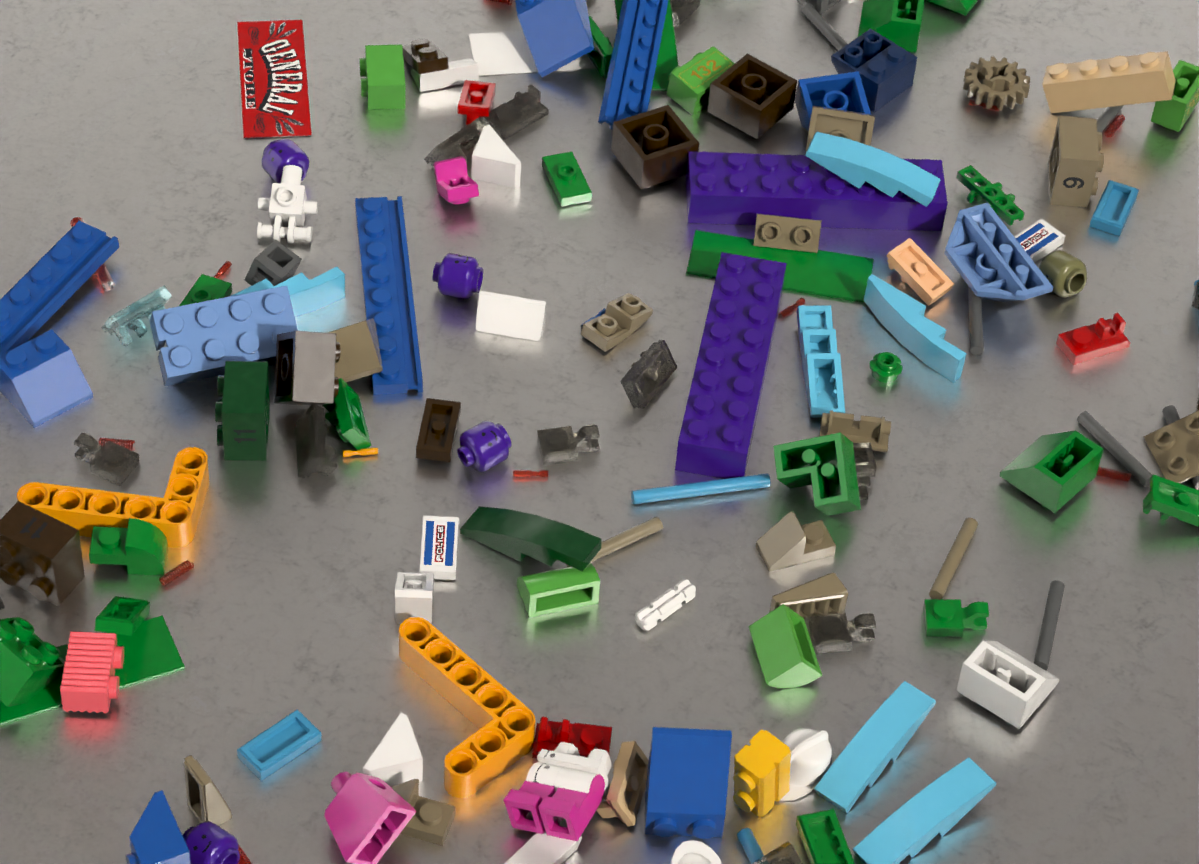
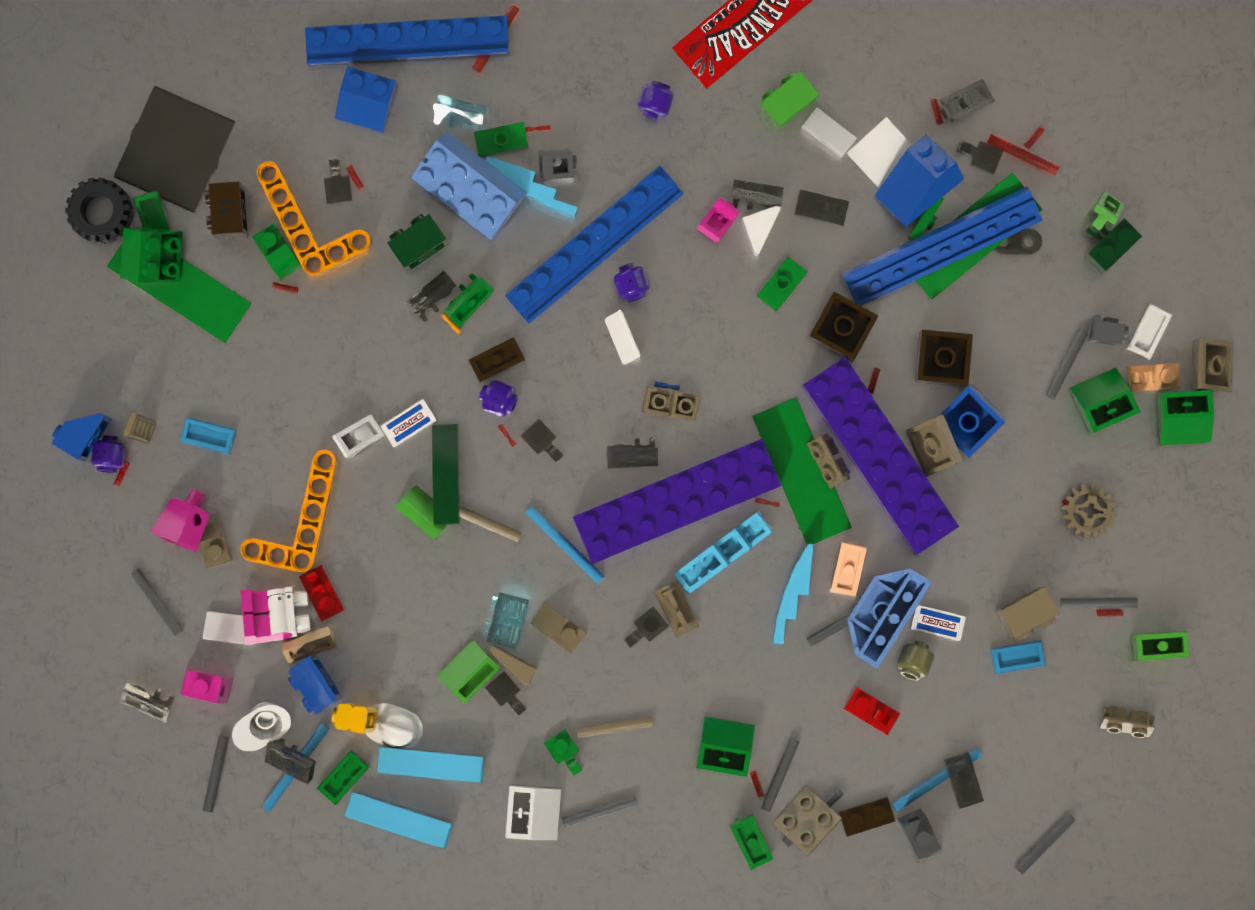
camera: 60 degrees right, 40 degrees up
coral brick [60,631,124,714] -> none
green plate [95,596,150,636] -> none
white piece [257,165,318,243] -> none
brick [274,331,341,406] -> none
dark tan slope [328,318,383,383] -> none
white slope [363,713,423,787] -> none
dark brown plate [402,39,449,74] -> none
red plate [457,80,496,131] -> none
white axle [635,579,696,631] -> none
bright green brick [666,46,735,116] -> none
green brick [773,432,861,516] -> none
medium azure slope [805,132,941,207] -> none
dark blue slope [831,29,918,113] -> none
green plate [869,352,903,383] -> none
green piece [956,165,1024,226] -> none
tan brick [1042,51,1176,114] -> none
none -> clear light blue brick [483,592,530,649]

